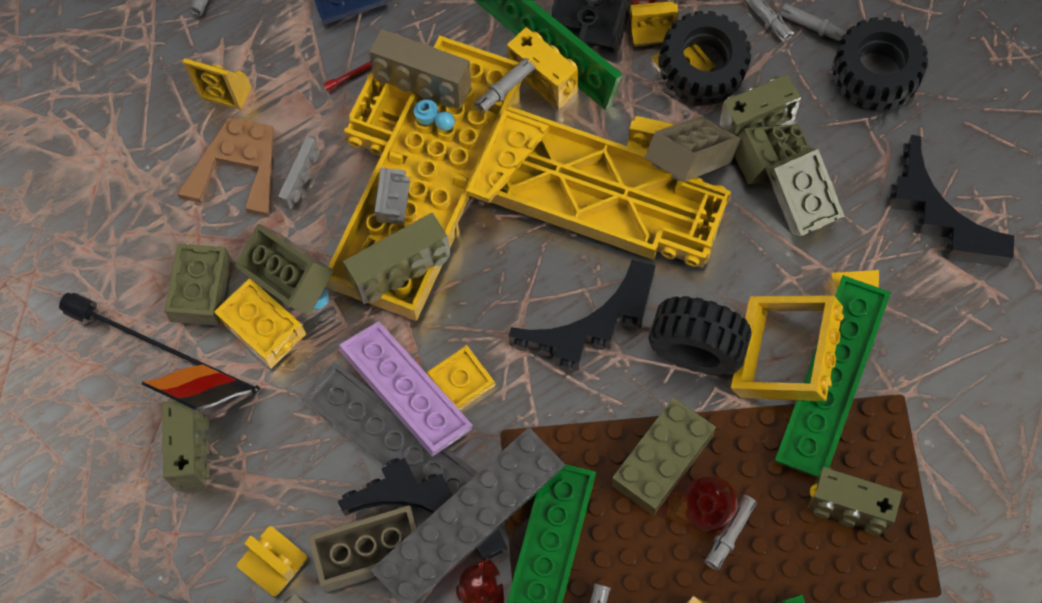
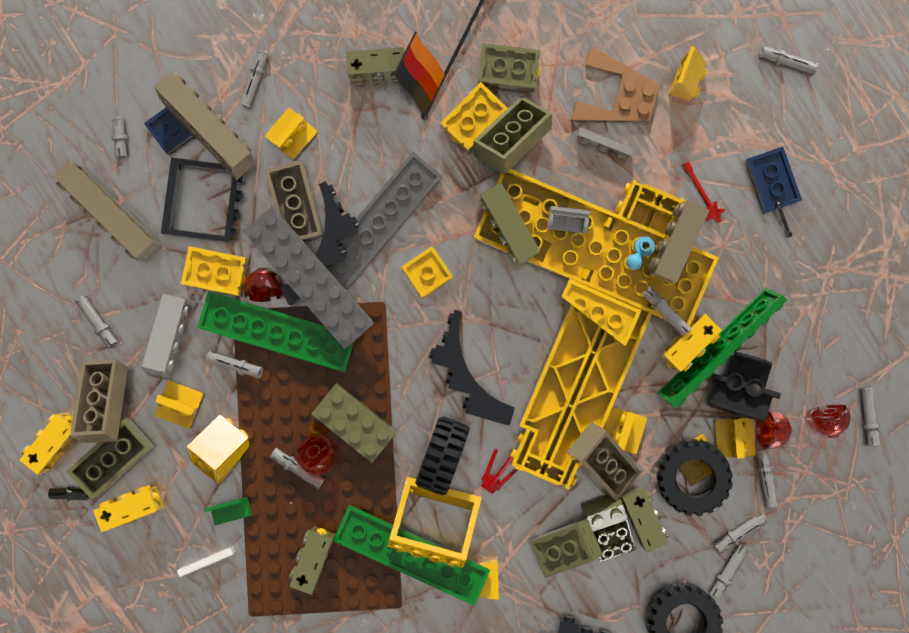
camera: 85 degrees right, 20 degrees up
lavender plate [339,321,473,456] -> none
none -> red plant [481,449,518,494]

